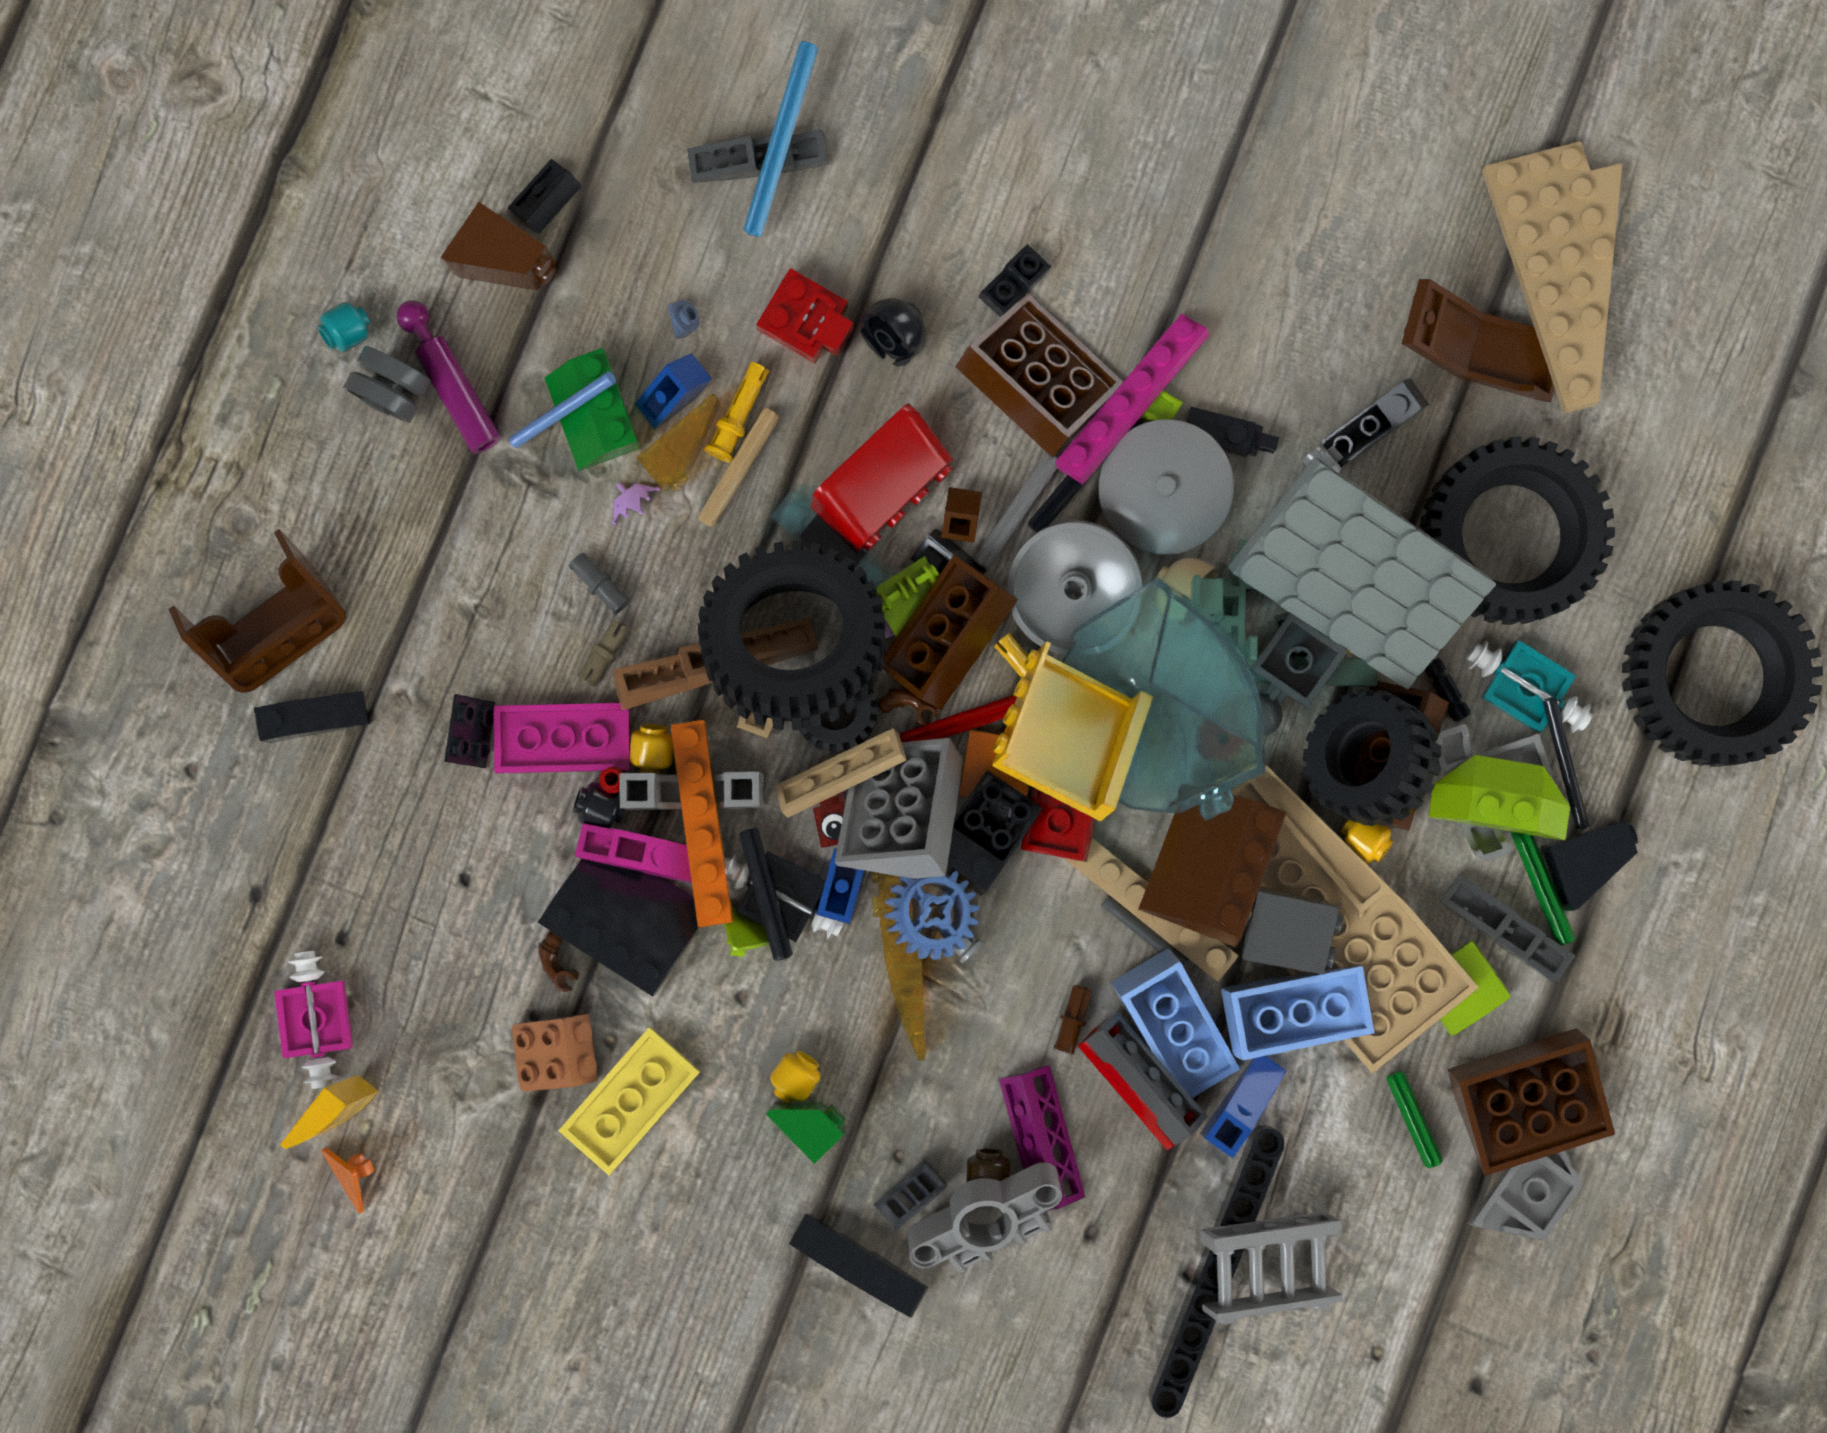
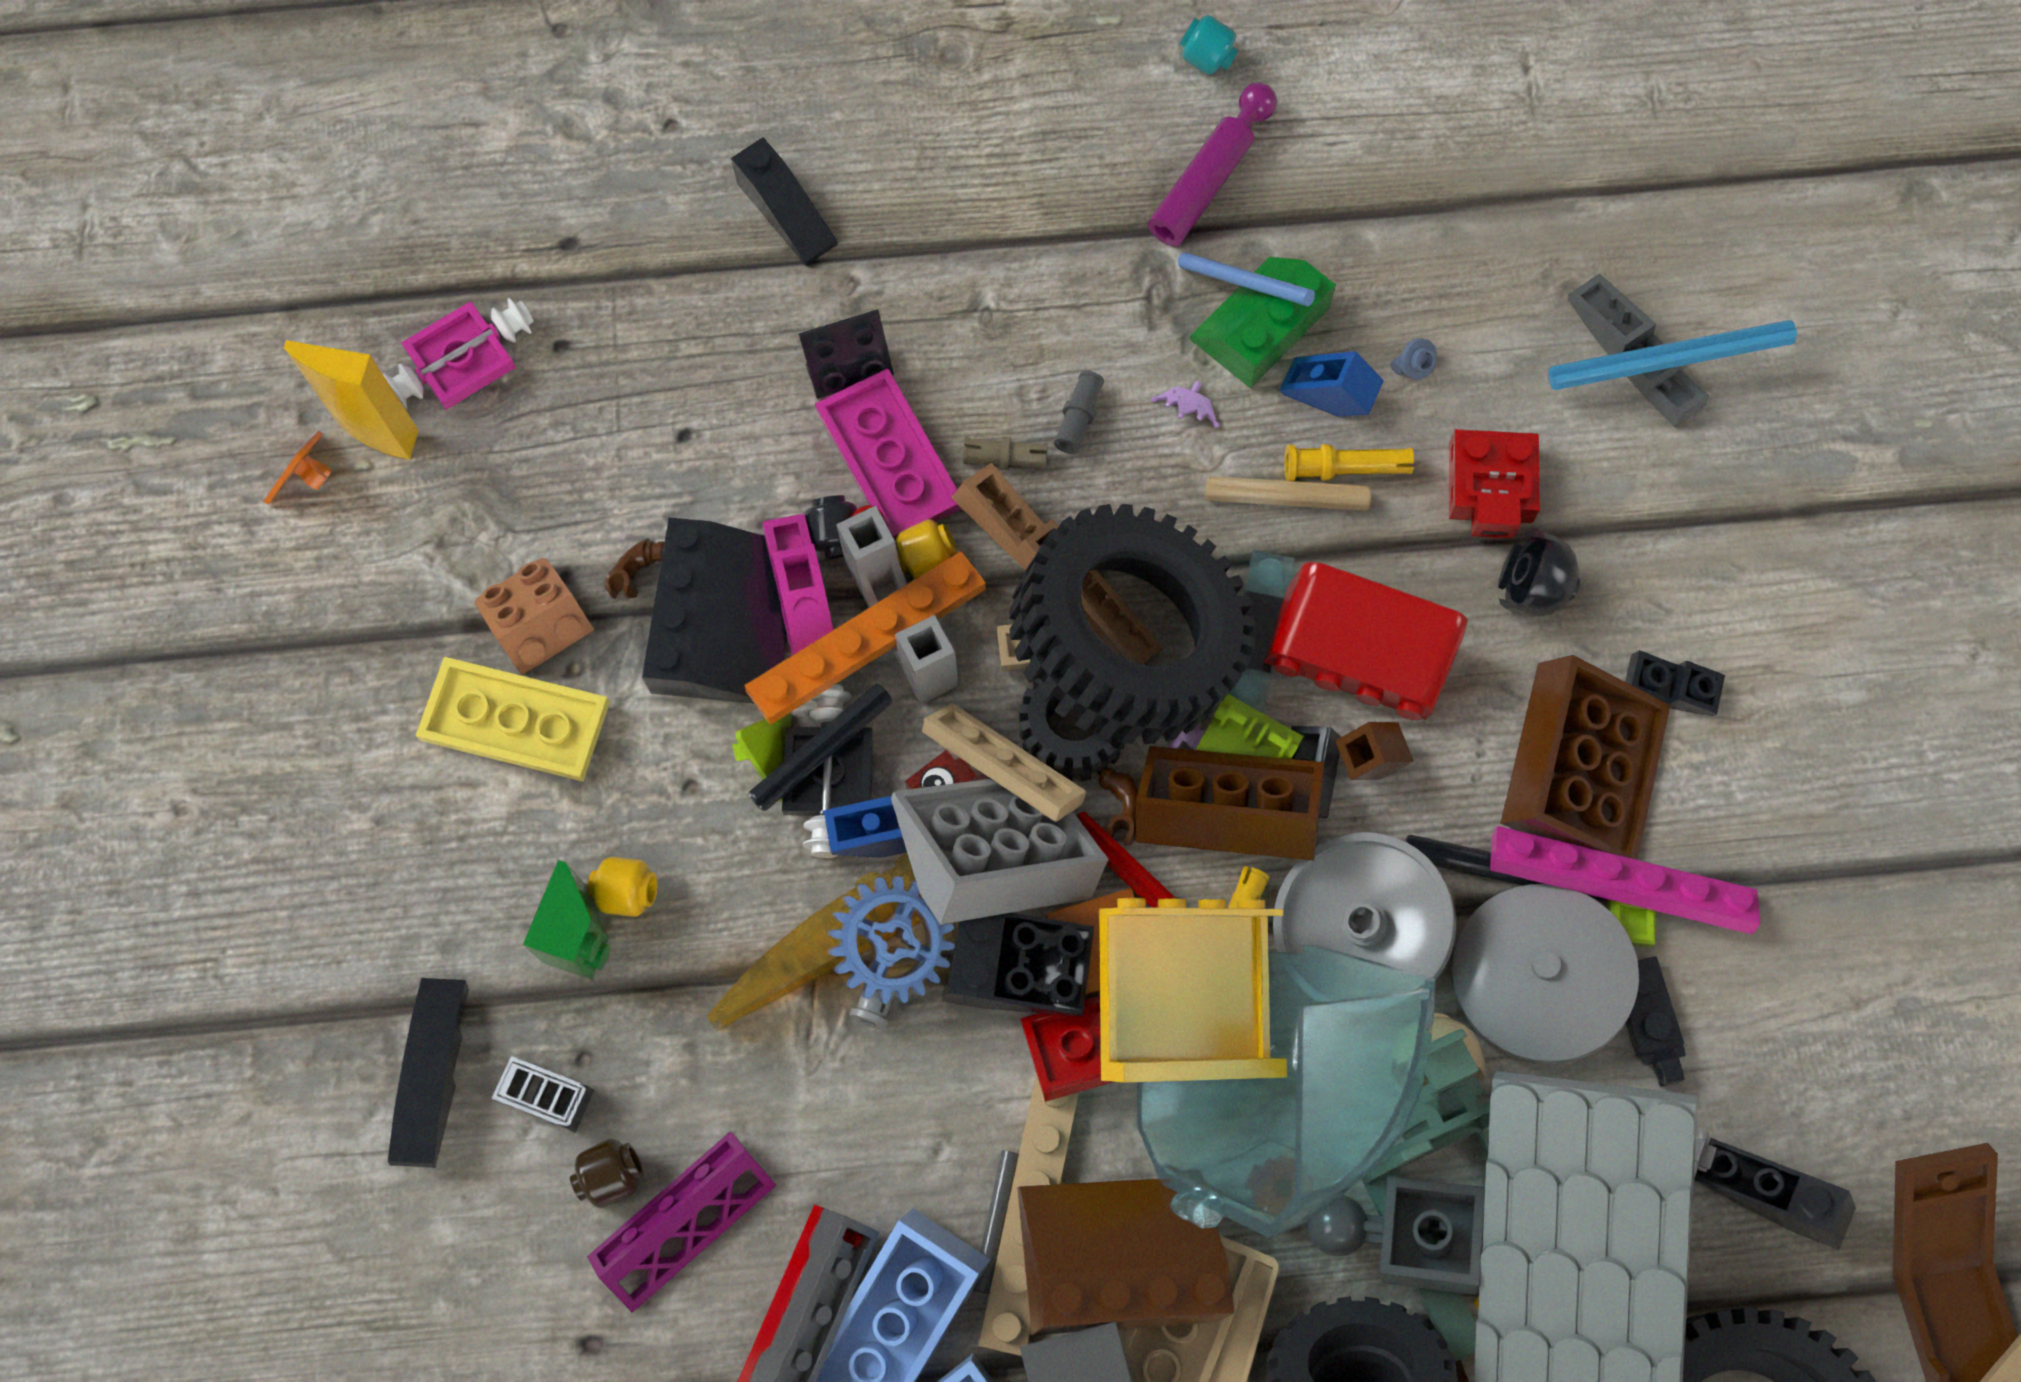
camera: 65 degrees right, 15 degrees down
reddish brown windscreen [168,529,346,693] -> none
dark grey wheel [343,346,432,423] -> none
reddish brown slope [440,202,557,291] -> none
black slope [508,159,581,234] -> none
clear yellow slope [636,393,720,493] -> none
light grey piece [907,1162,1062,1274] -> none
light grey axle [974,453,1058,569] -> none
reddish brown axle [1054,985,1092,1054] -> none

